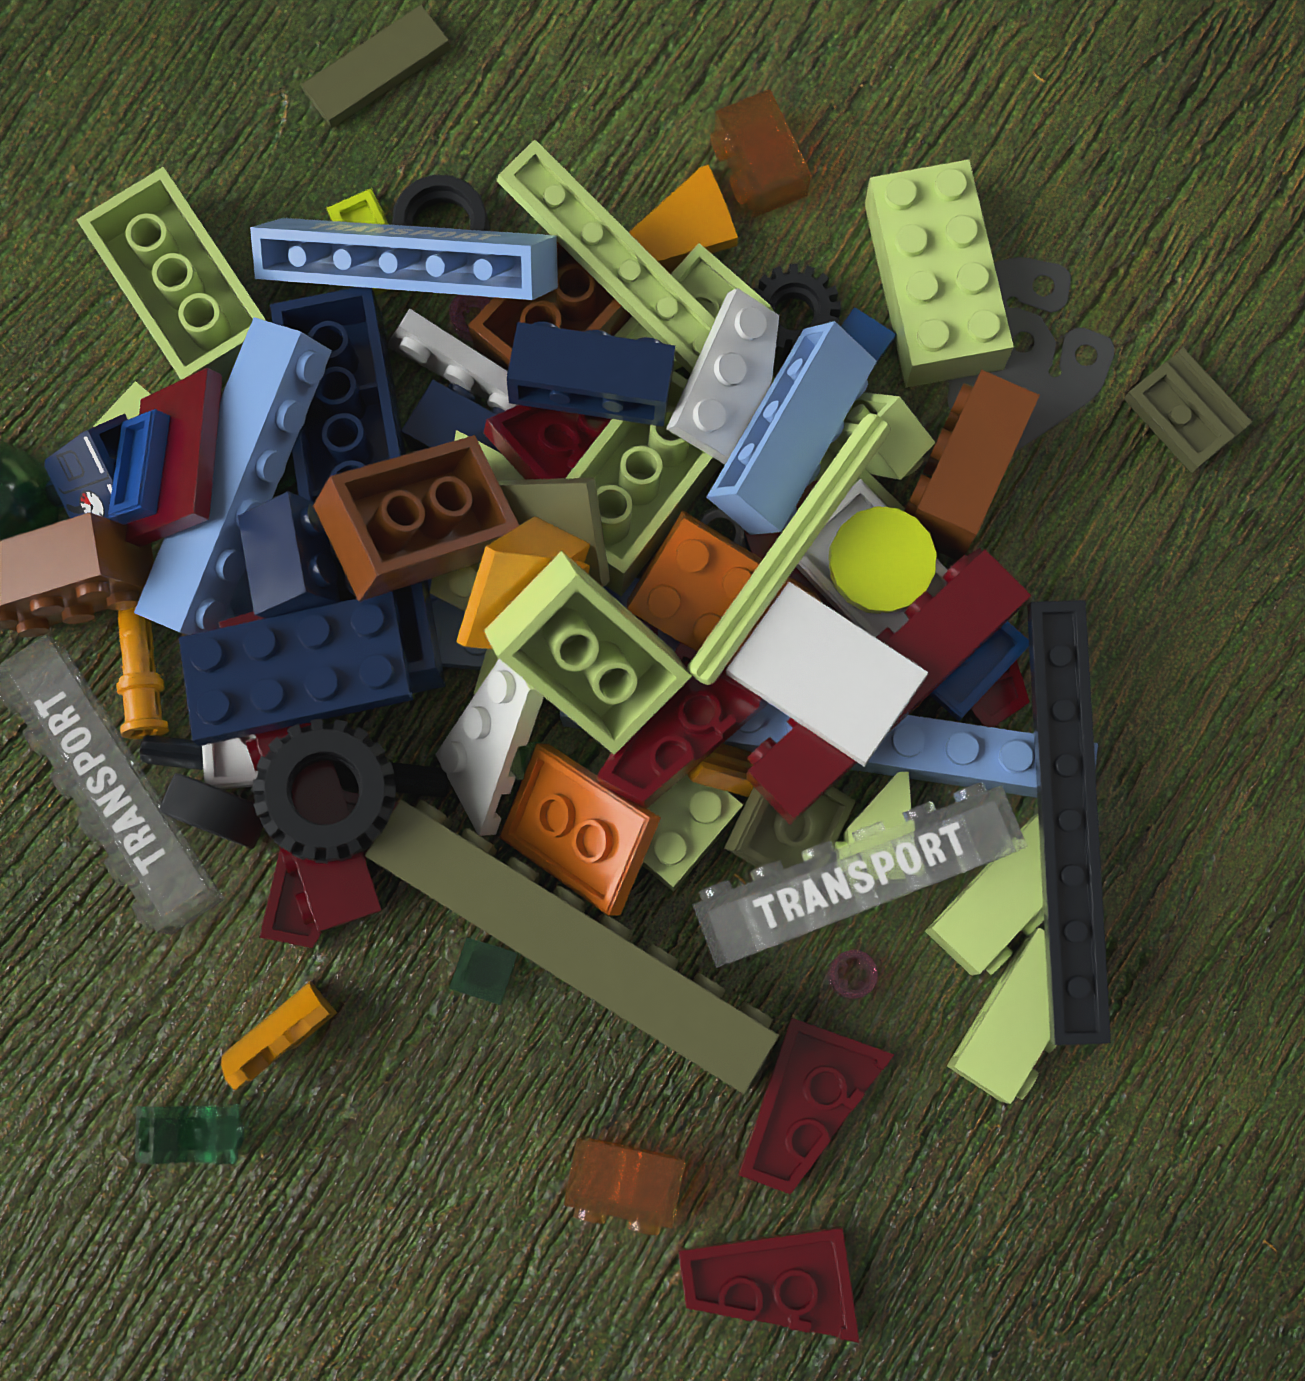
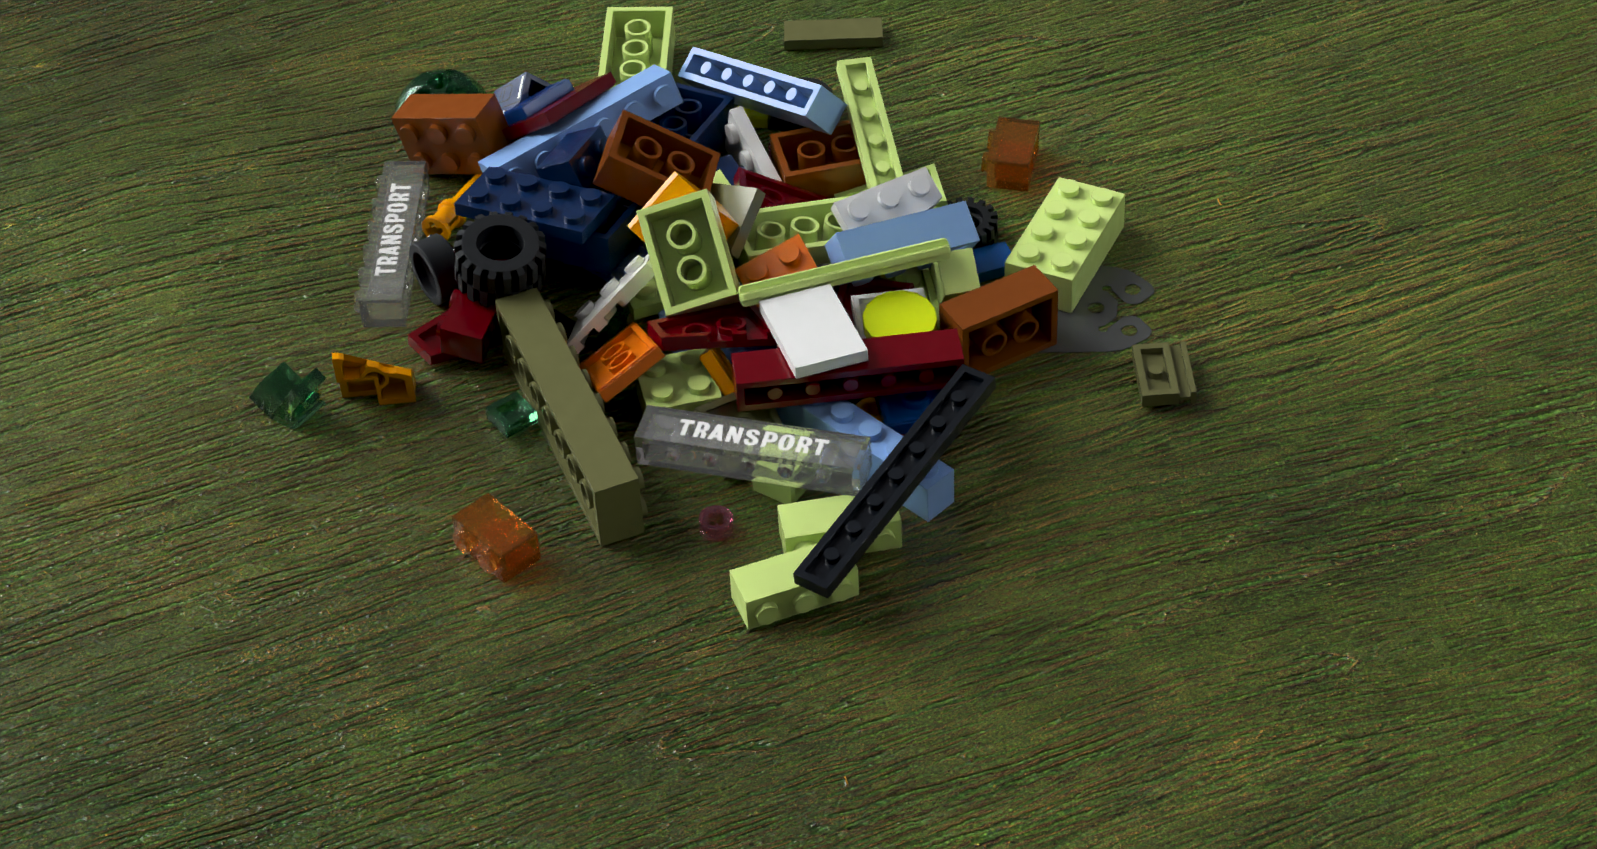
camera: 35 degrees right, 35 degrees down
dark blue brick [507,322,675,427] -> none
light orange slope [629,165,738,274] -> none
dark red wing [678,1226,860,1343] -> none
dark red wing [738,1018,894,1194] -> none

